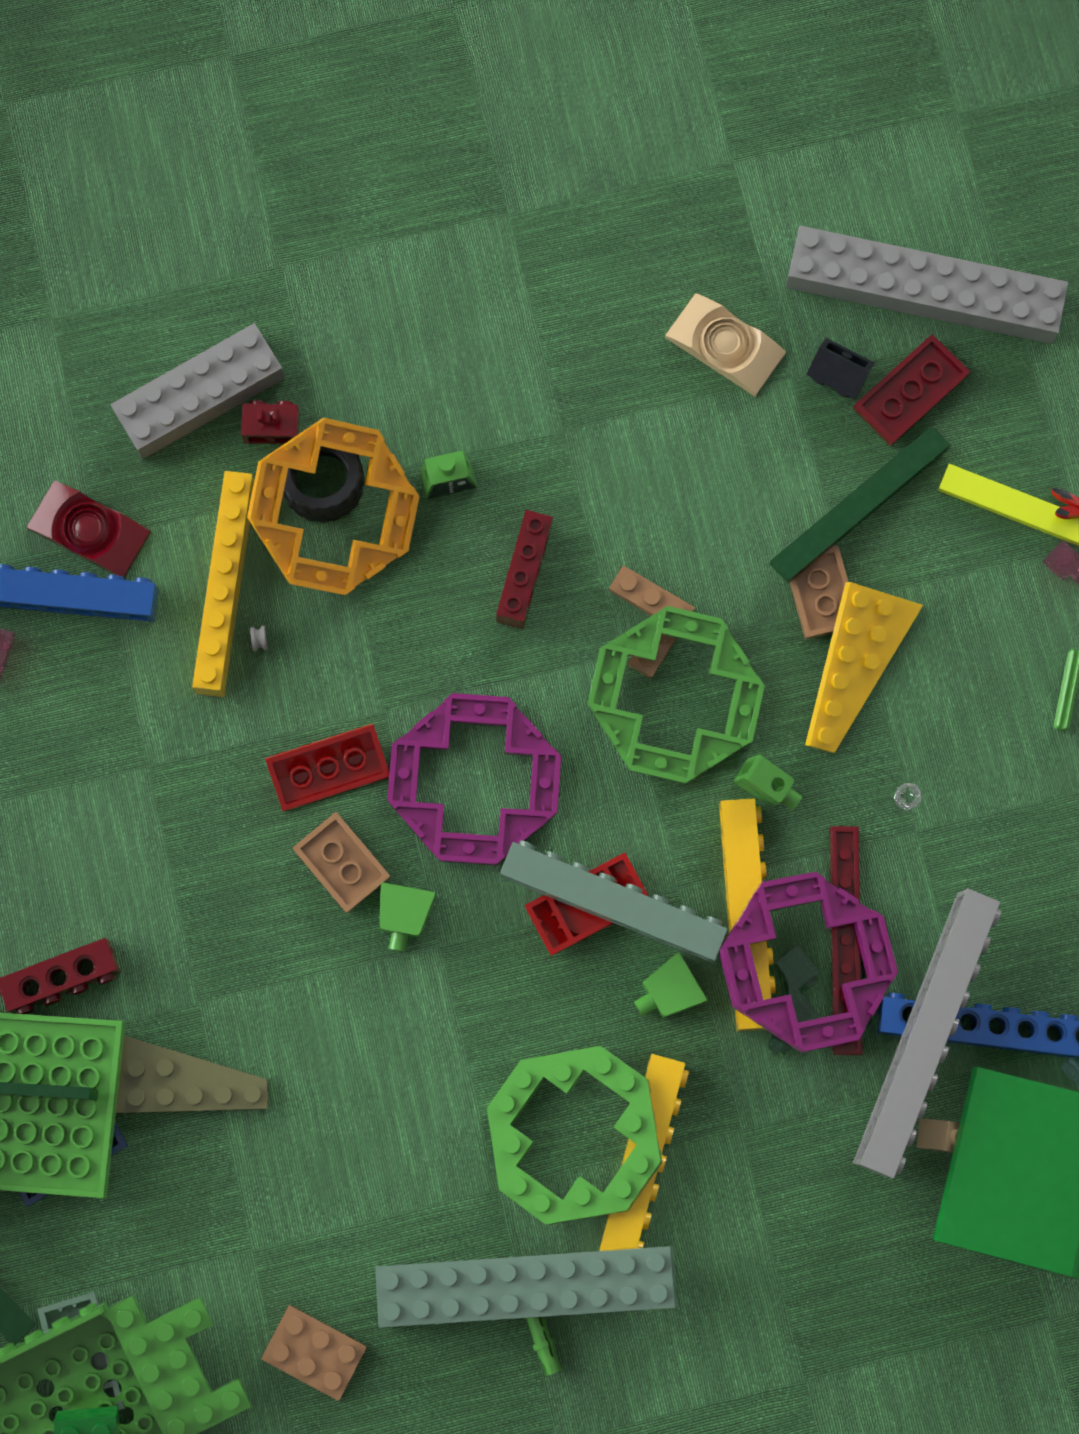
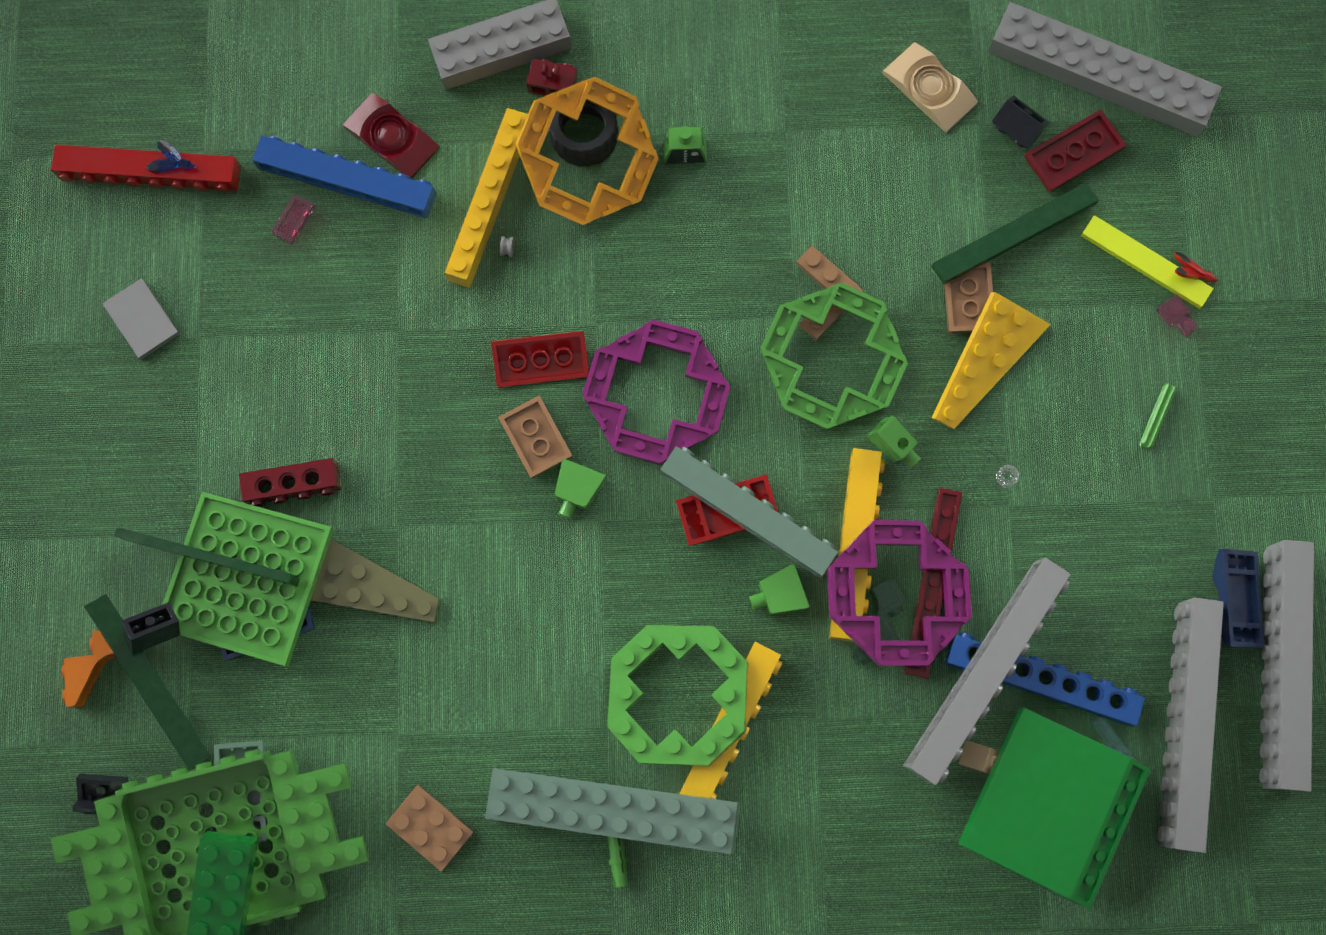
camera: 15 degrees right, 0 degrees up
dark red brick [496,510,553,629] -> none

